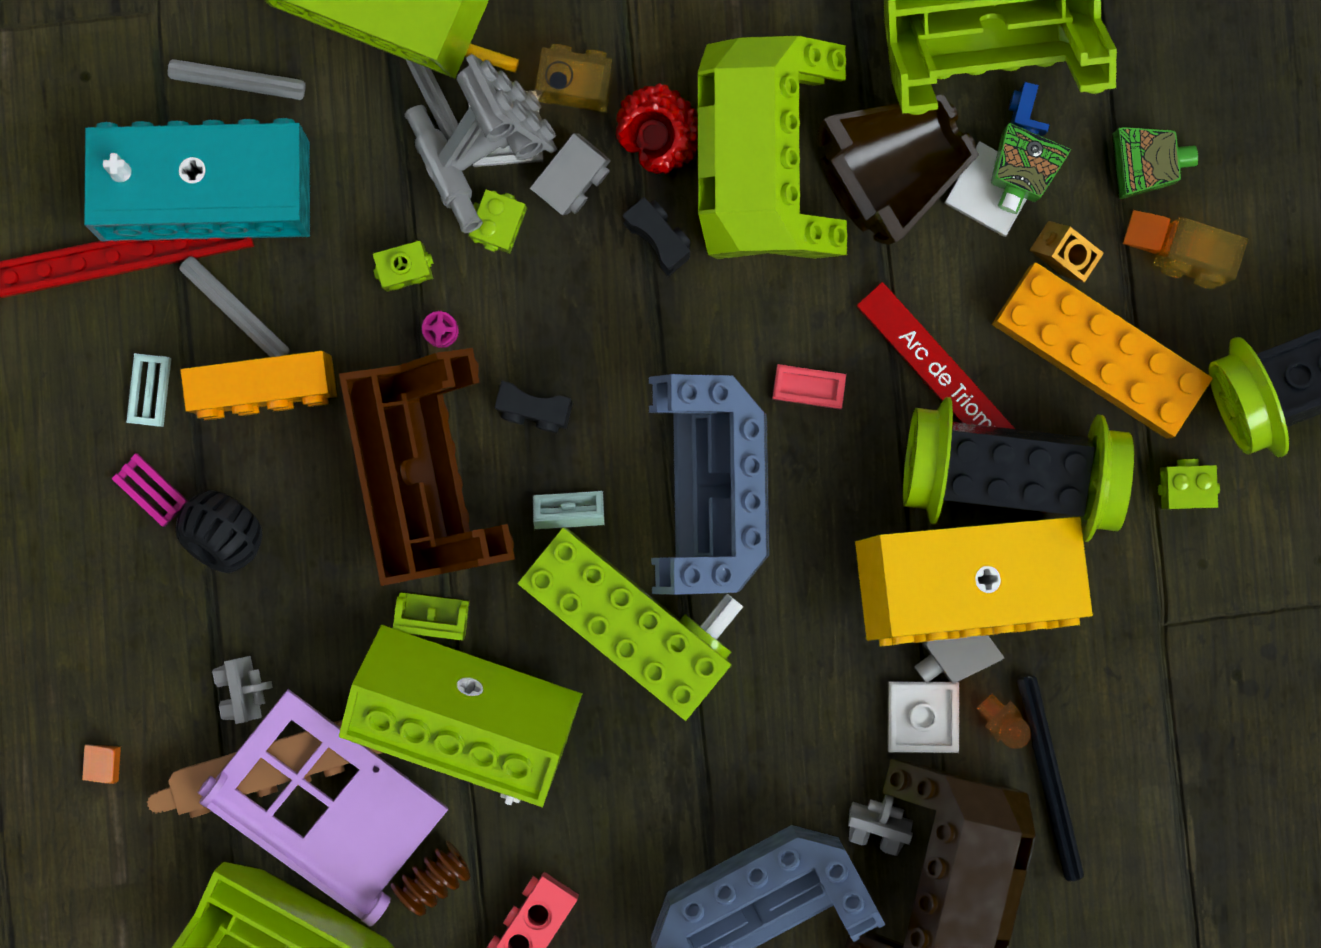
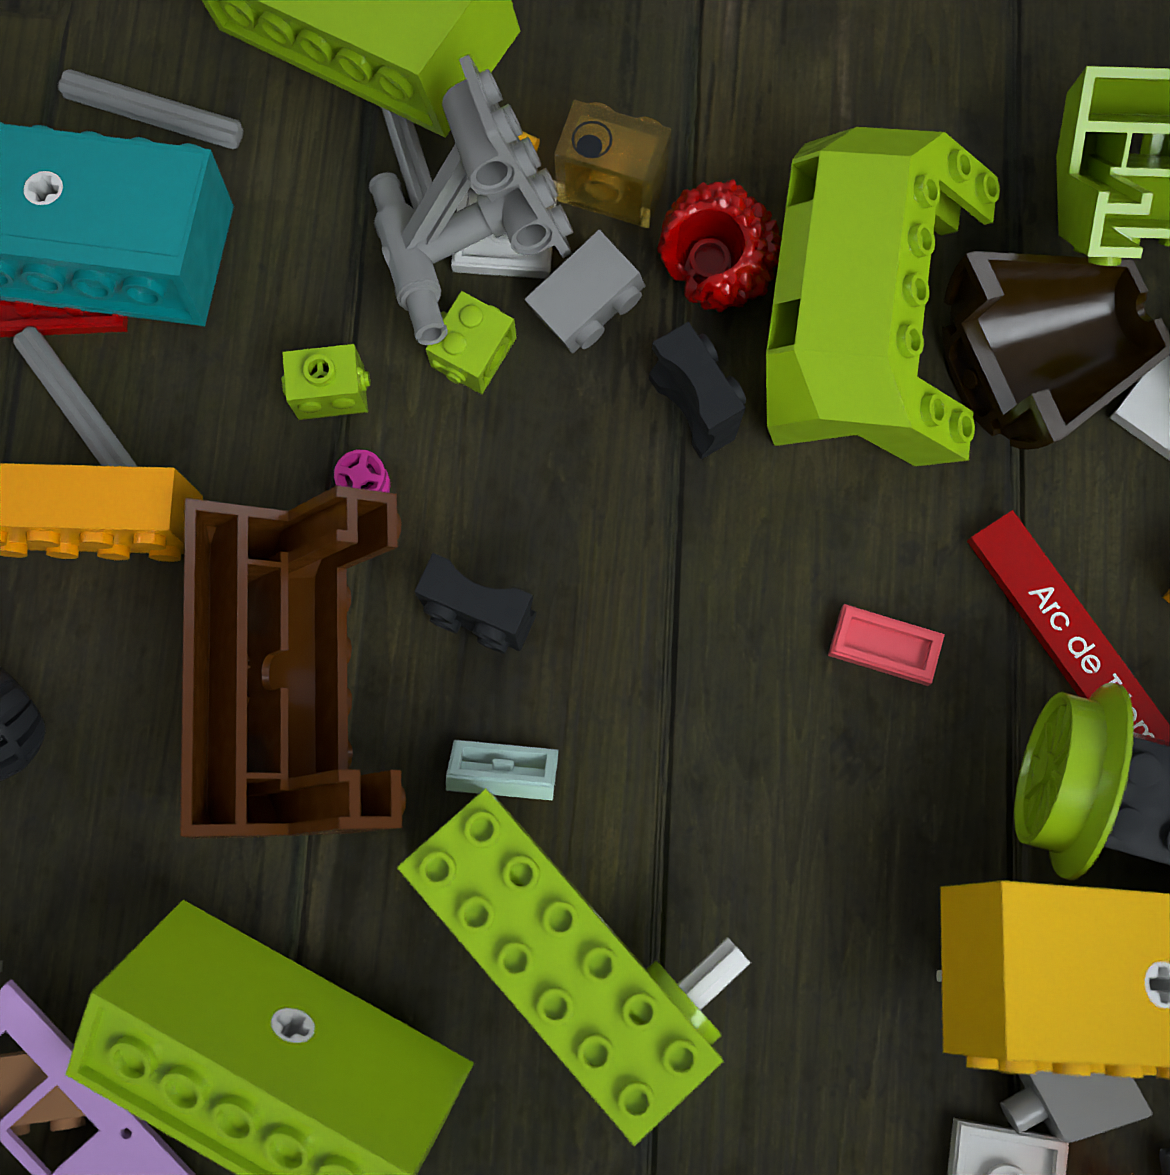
camera: 10 degrees right, 10 degrees down
lime hinge [393,592,470,640] -> none
sand blue wedge [649,374,769,595] -> none

